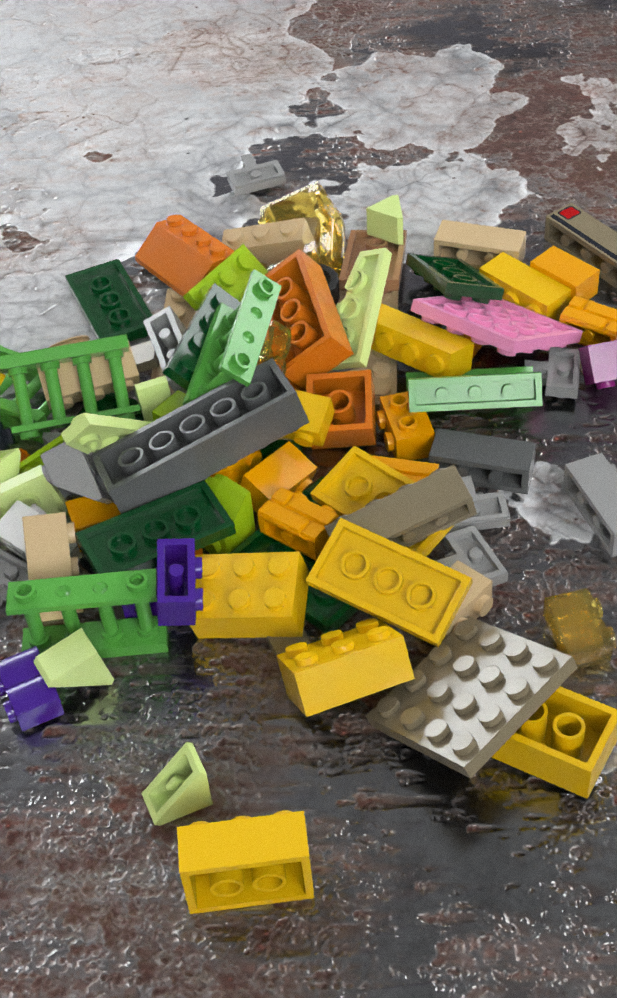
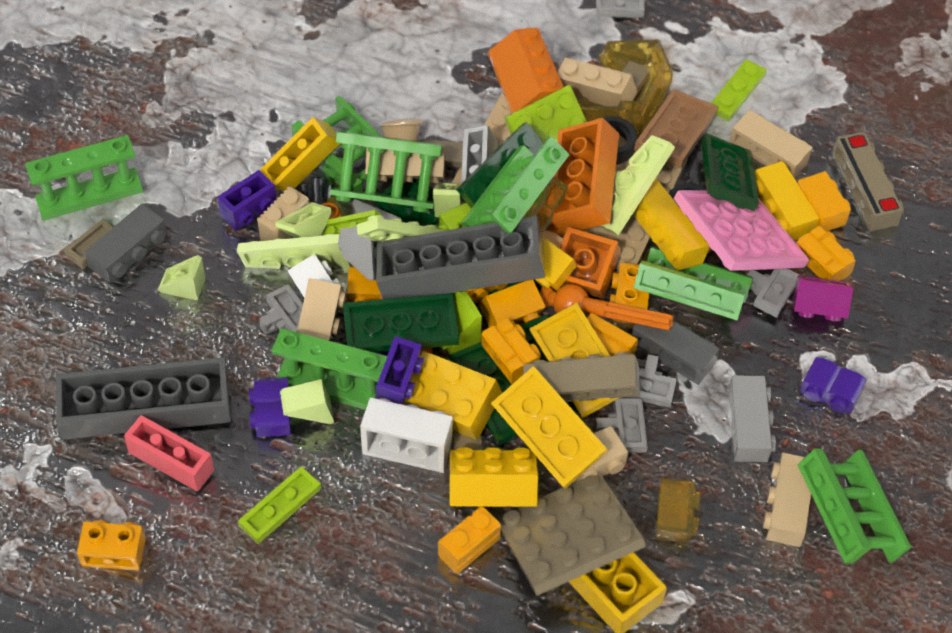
camera: 15 degrees right, 10 degrees up
dark green plate [65,259,153,342] -> none
yellowish green slope [141,742,213,826] -> none
yellow brick [177,810,315,914] -> none
yellowish green slope [366,195,403,245] -> none
none -> lime plate [238,466,321,544]
none -> white brick [361,398,453,473]
none -> light orange brick [438,506,501,574]
none -> orange piece [539,284,674,331]
none -> lime plate [711,59,767,122]

